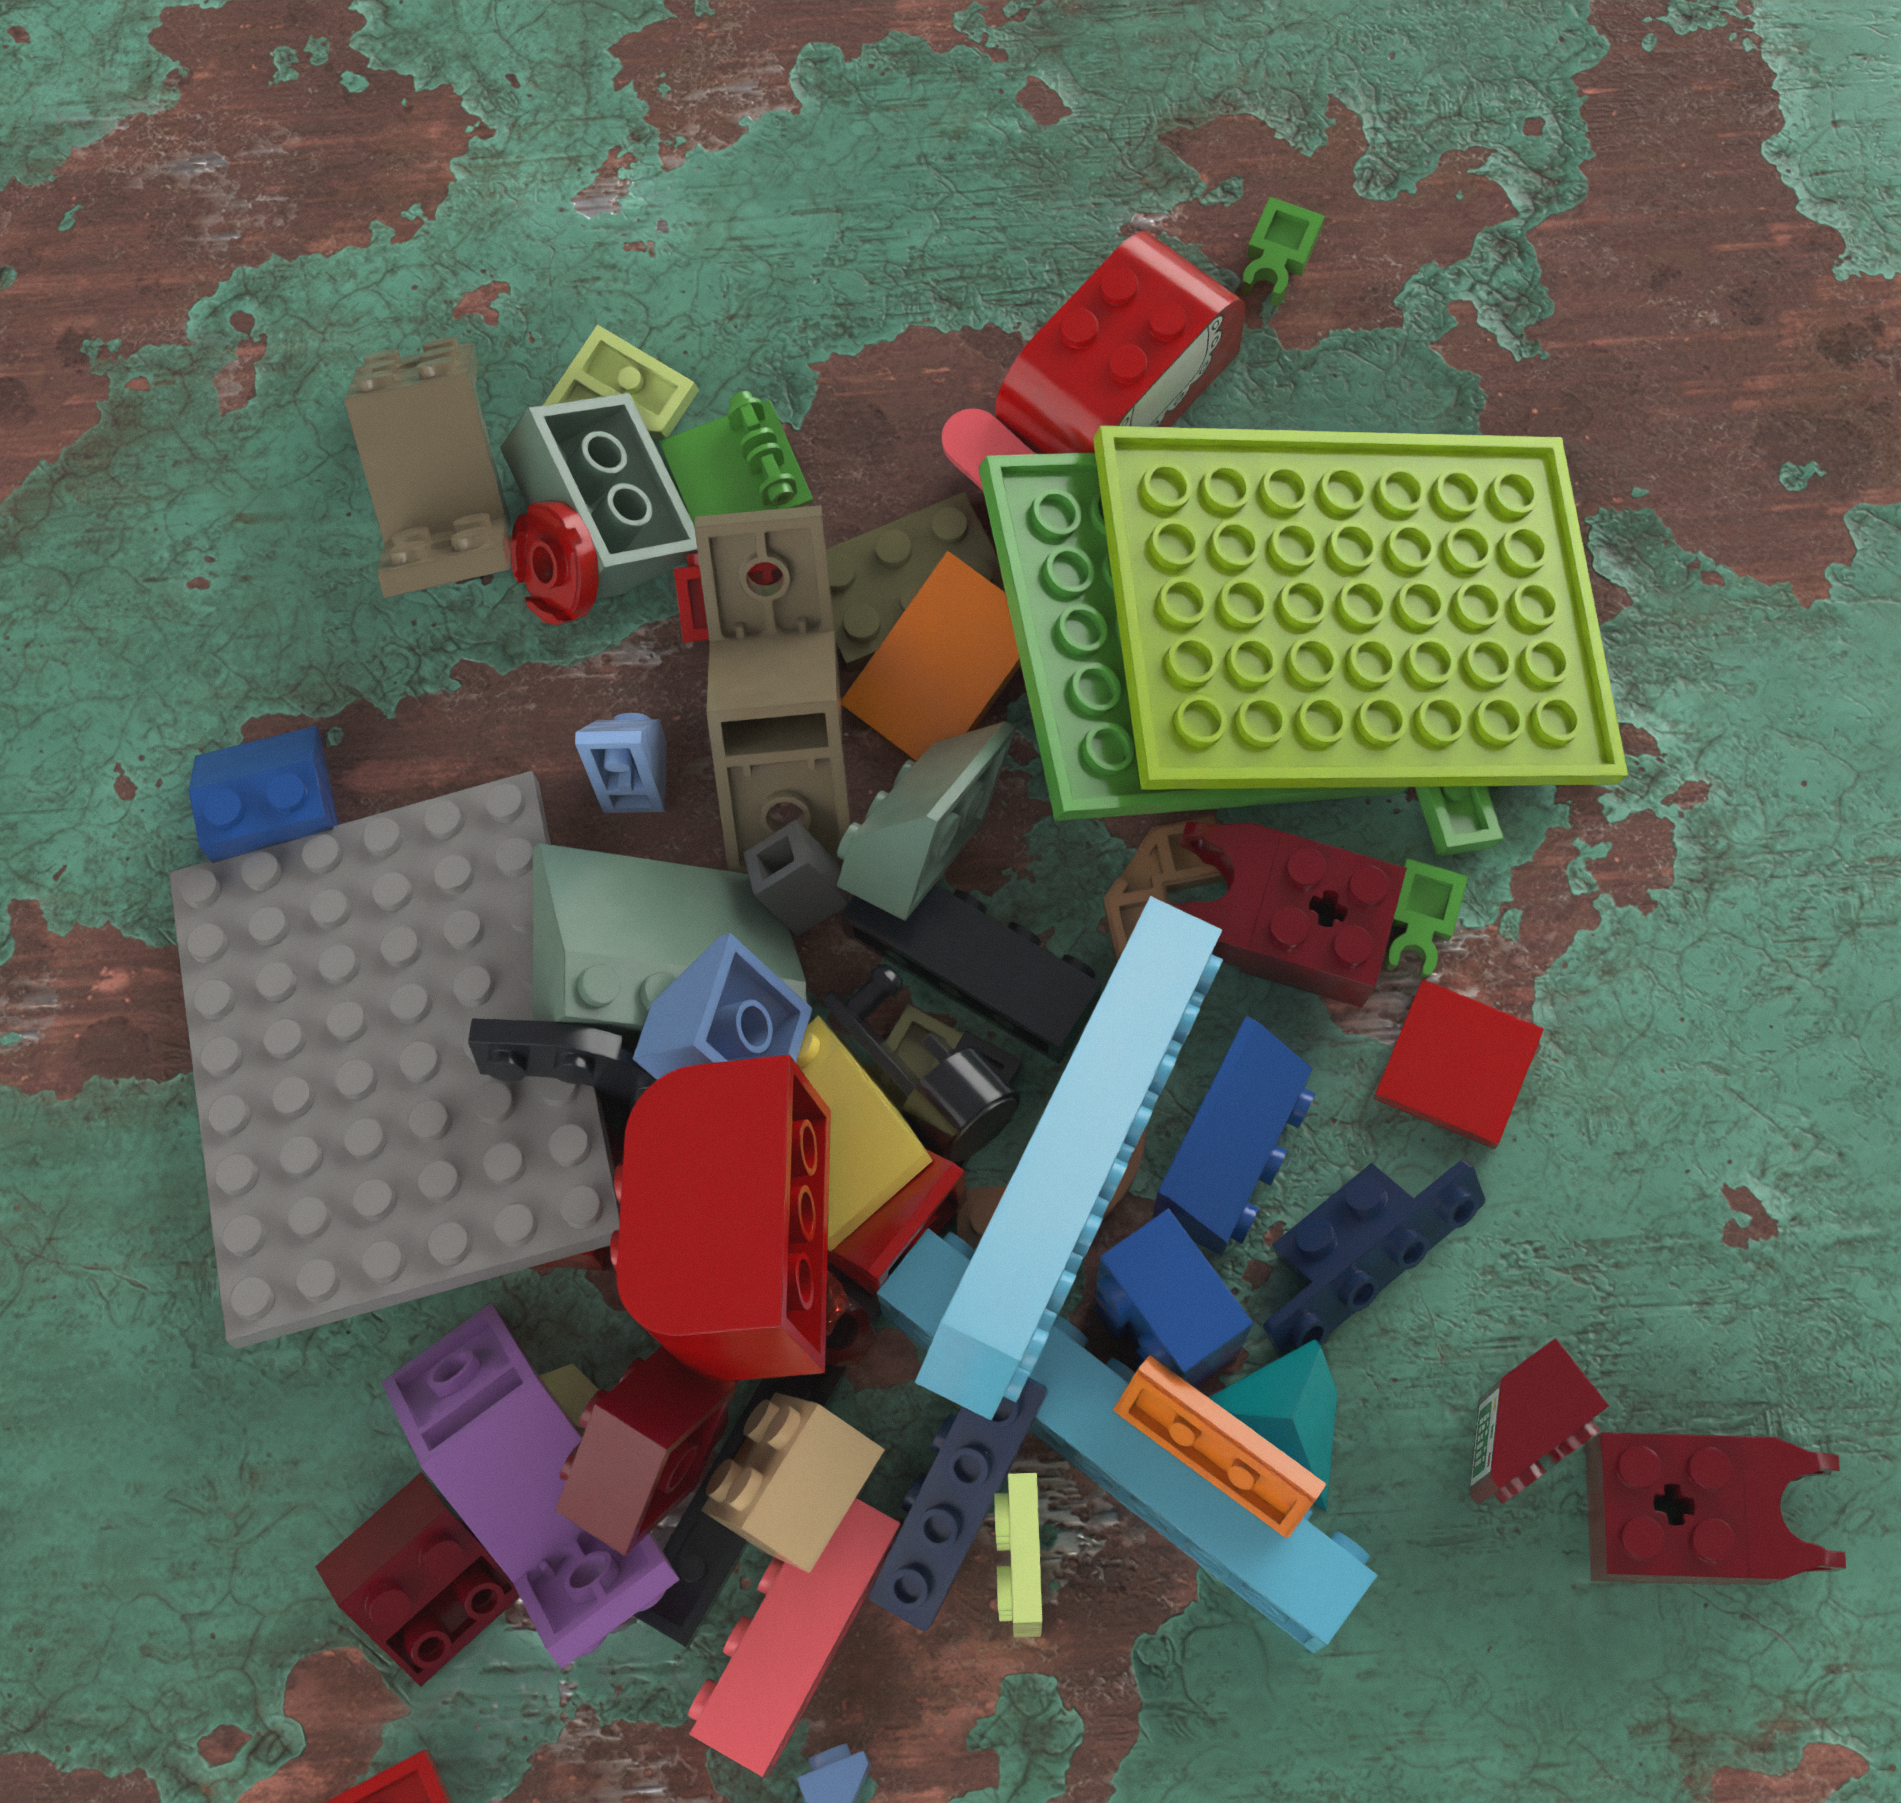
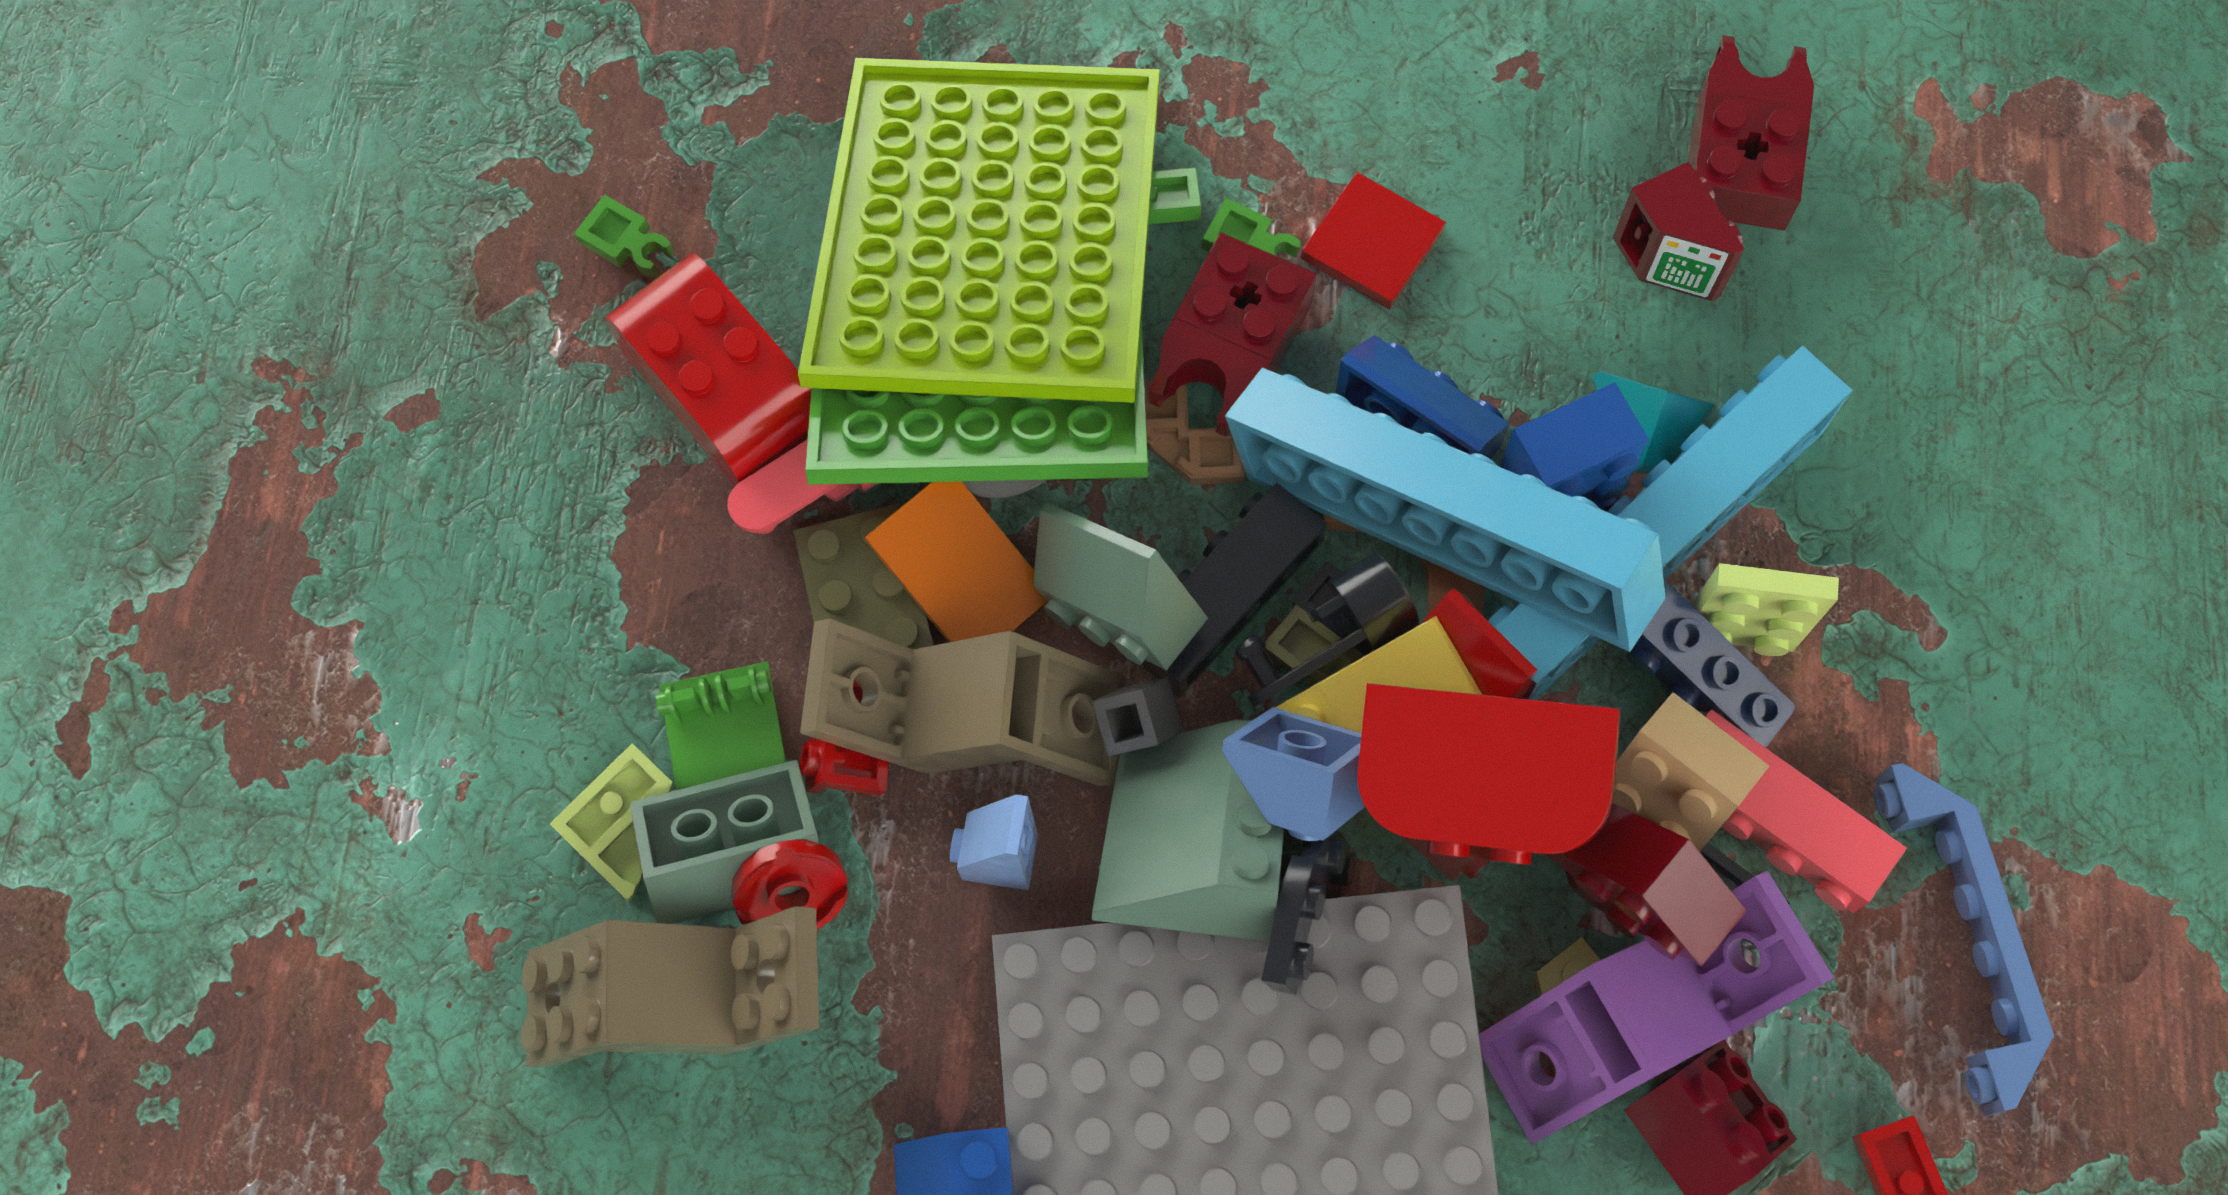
camera: 80 degrees left, 0 degrees up
orange tile [1113,1355,1326,1539] -> none
dark blue bracket [1263,1159,1486,1358] -> none

